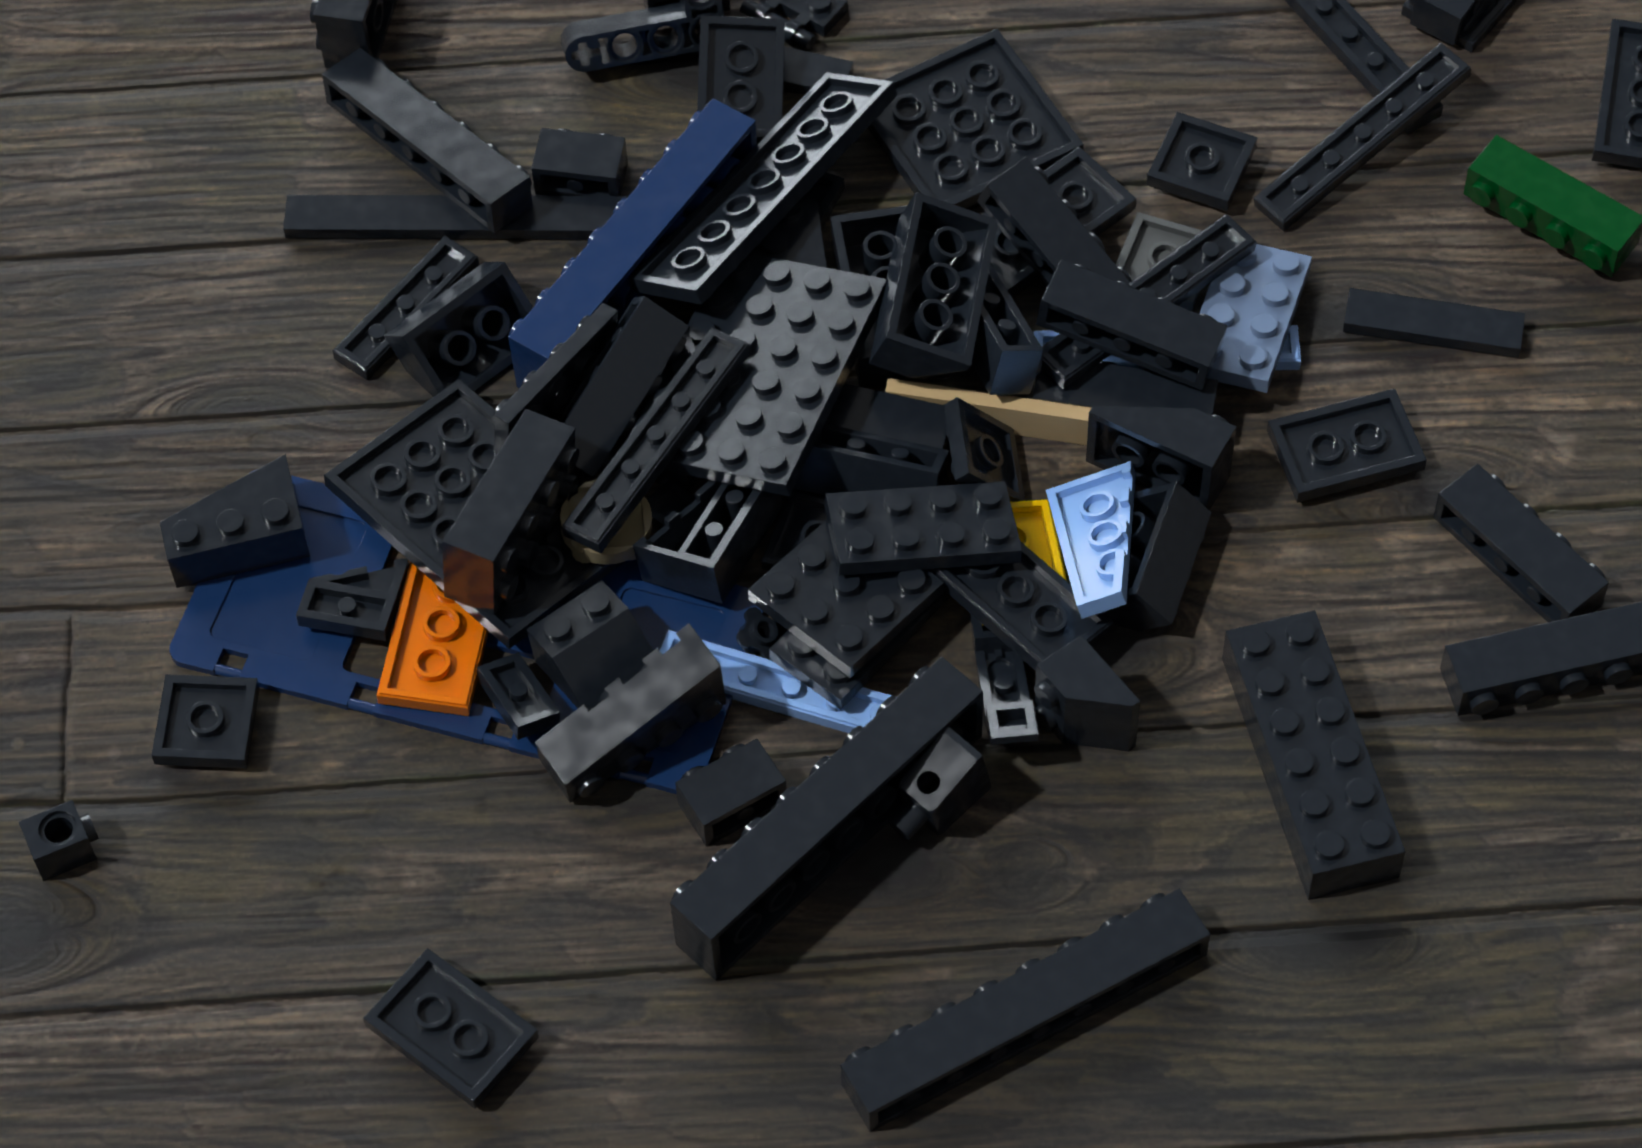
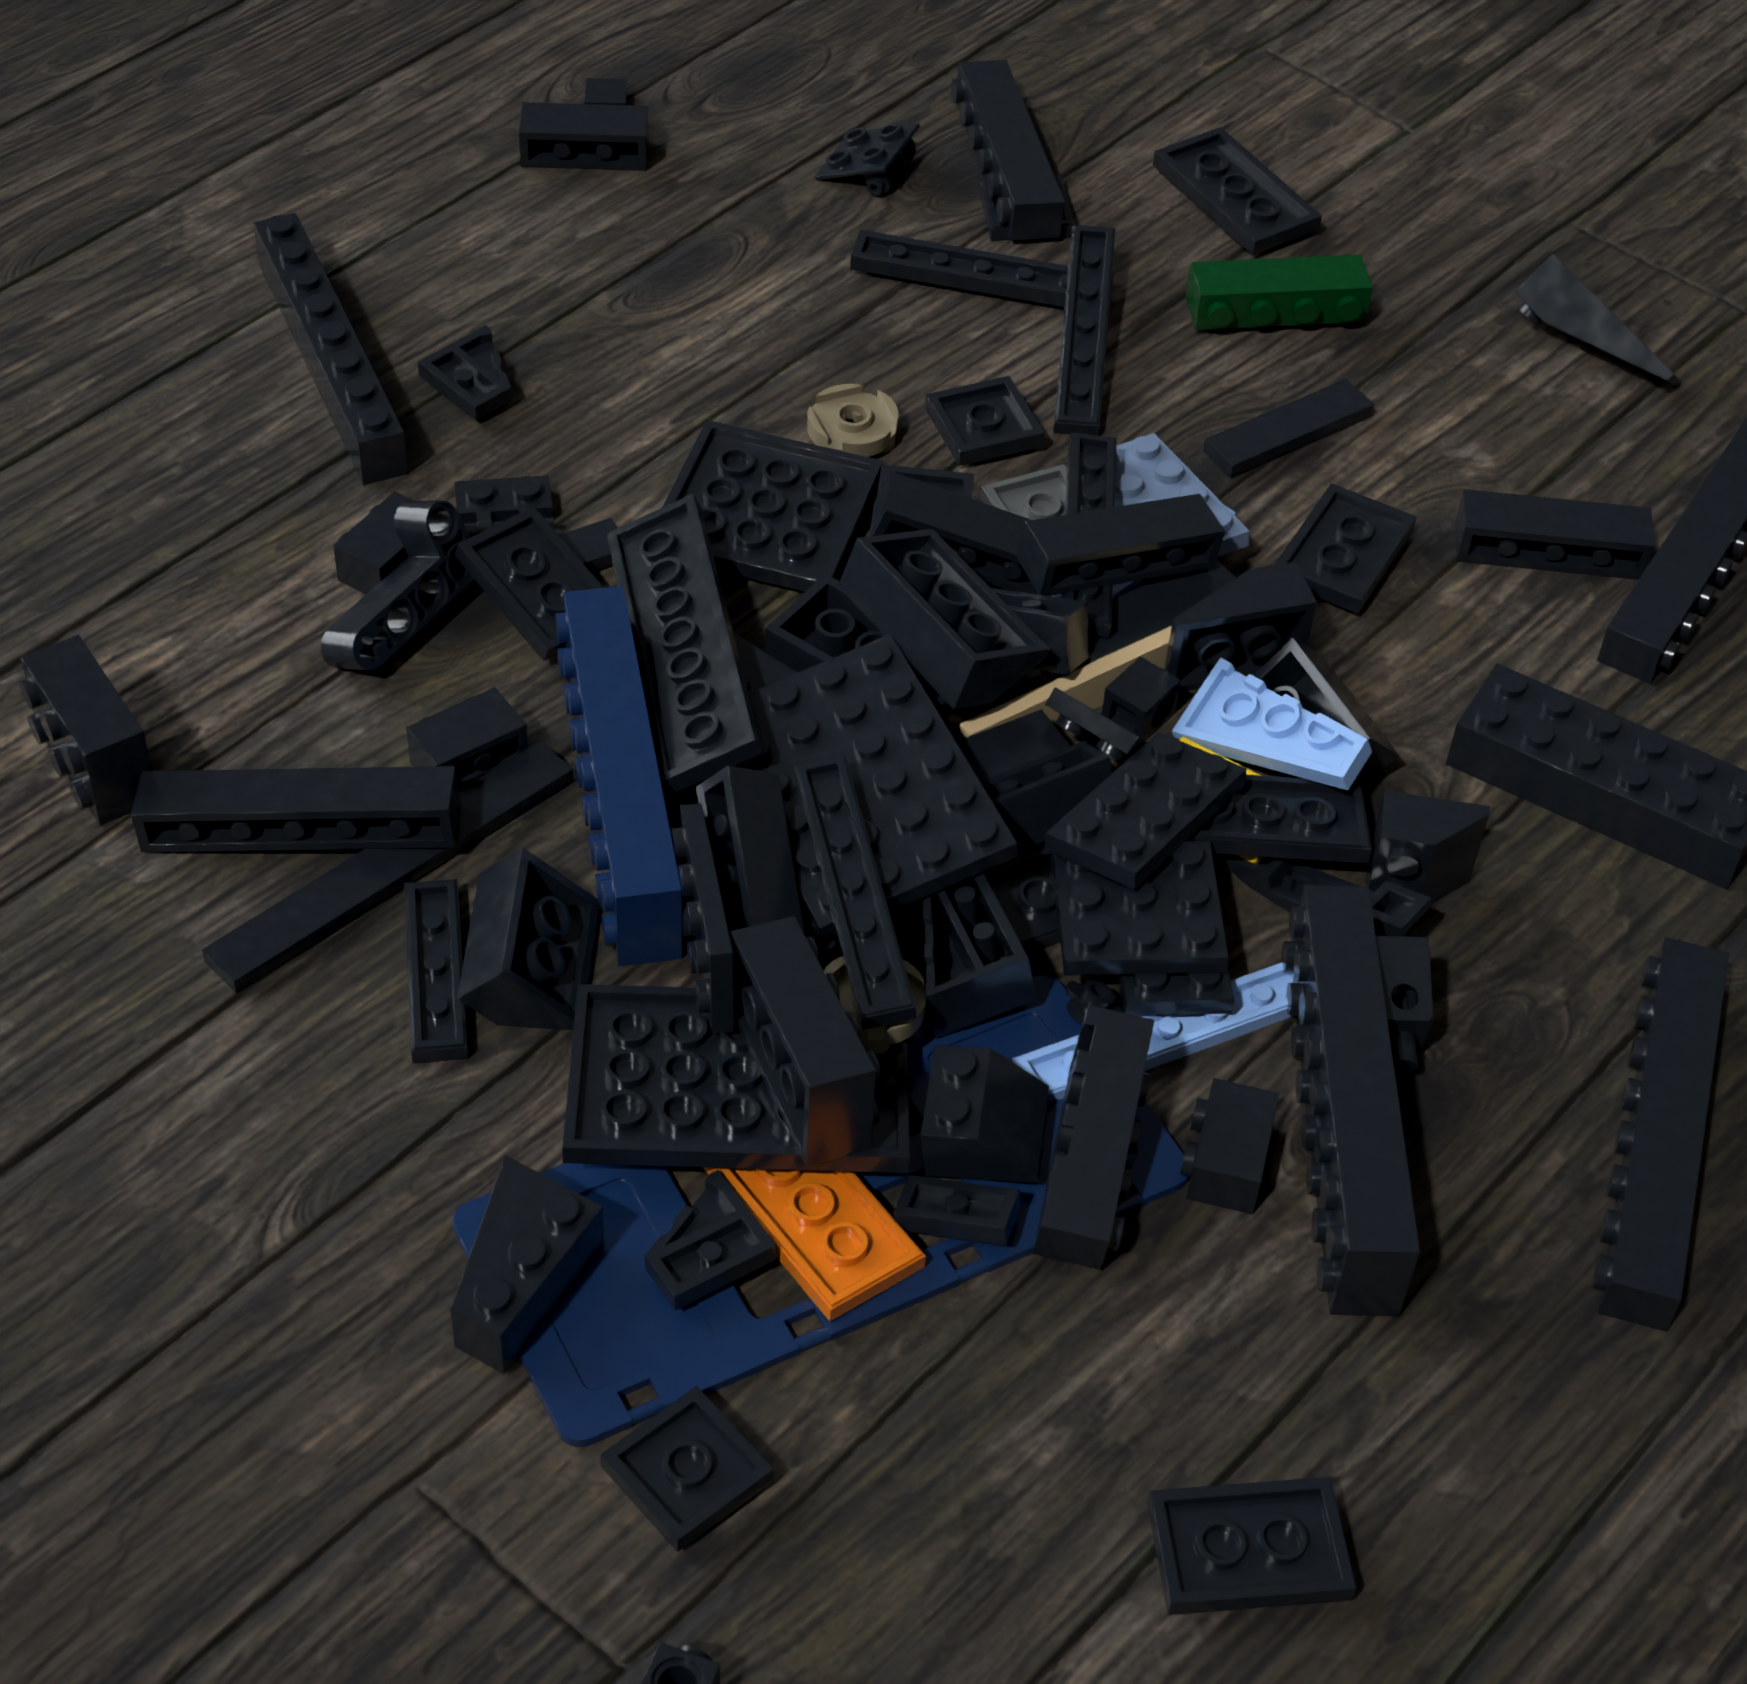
camera: 50 degrees left, 10 degrees down
none -> dark tan plate [807,384,899,457]
none -> black brick [1101,656,1181,741]

